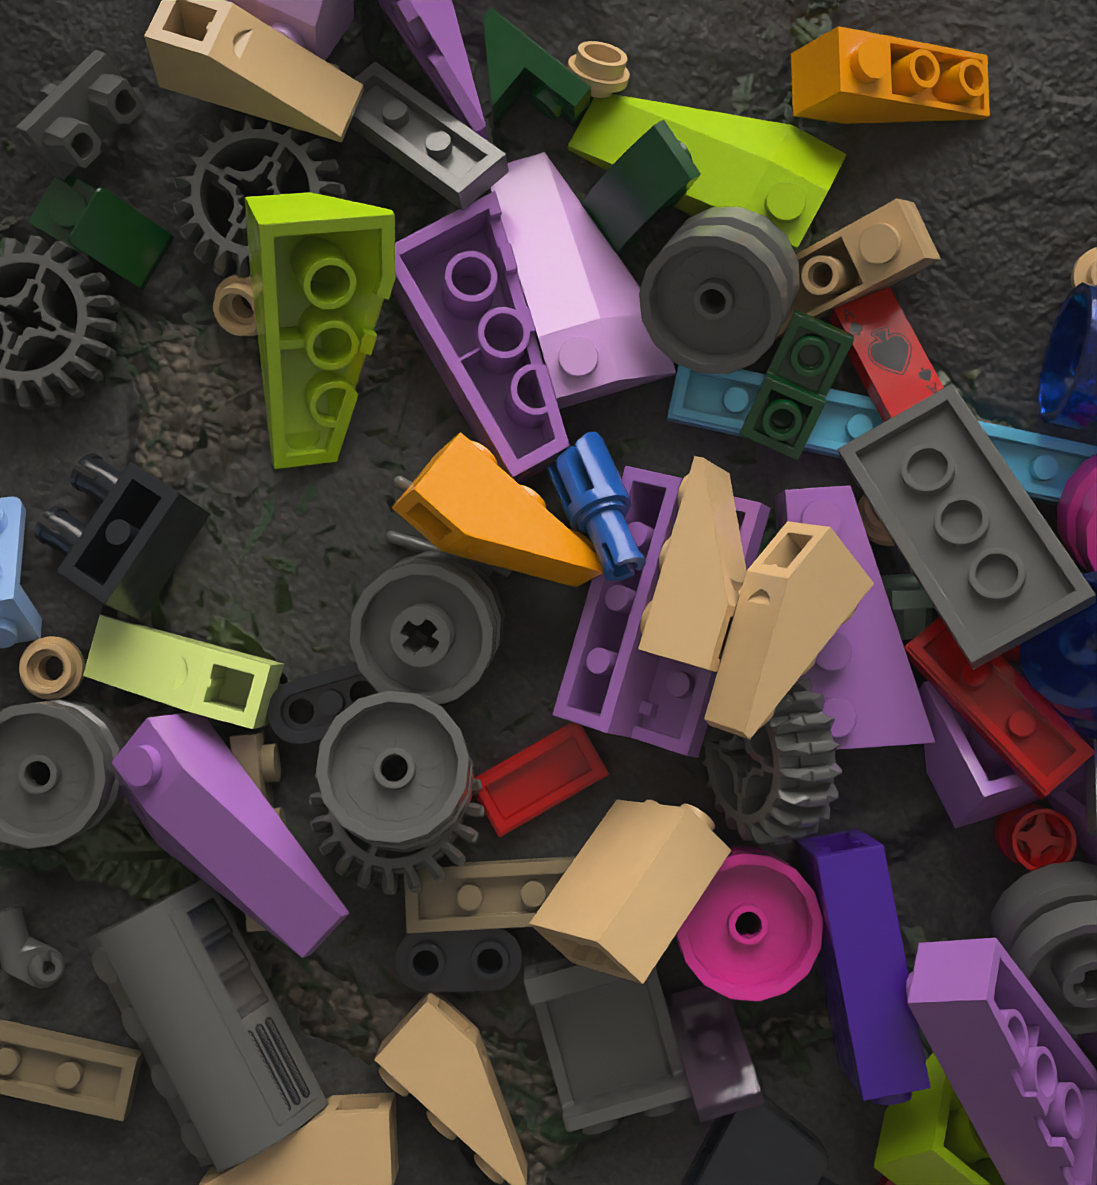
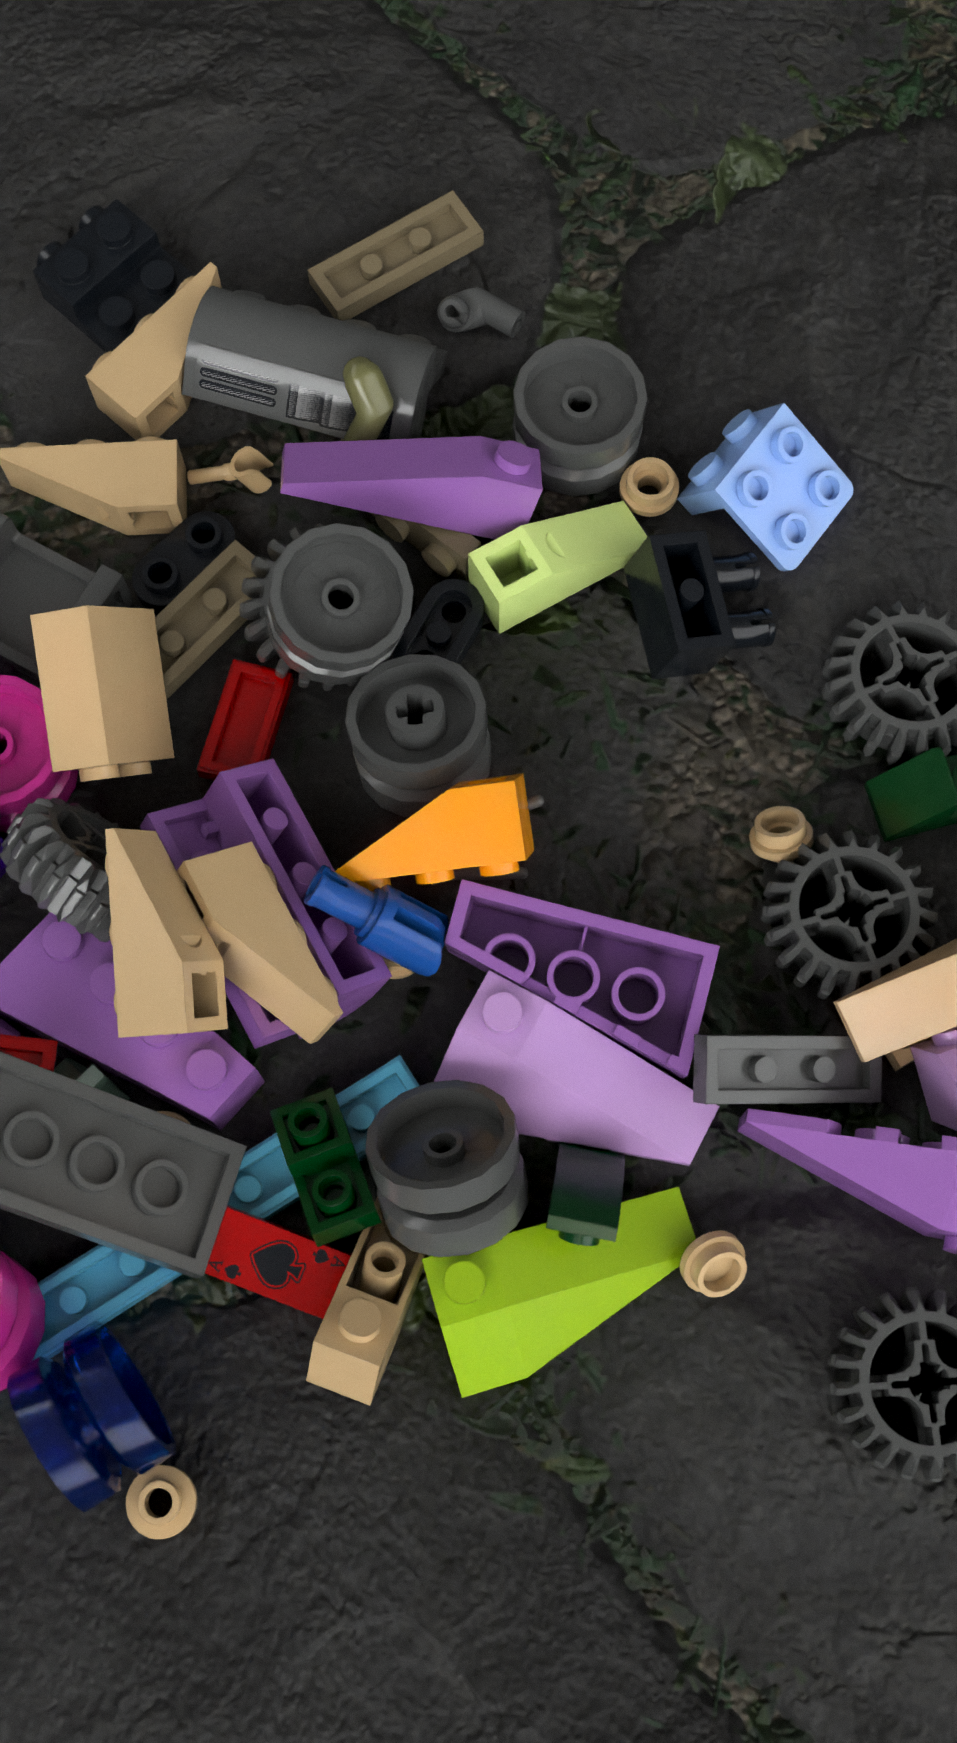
camera: 130 degrees right, 15 degrees down
lime wedge [245,192,396,469] -> none
dark green slope [483,7,591,127] -> none
light orange slope [791,26,990,124] -> none
none -> tan hand [187,446,274,494]
none -> olive arm [343,356,394,441]

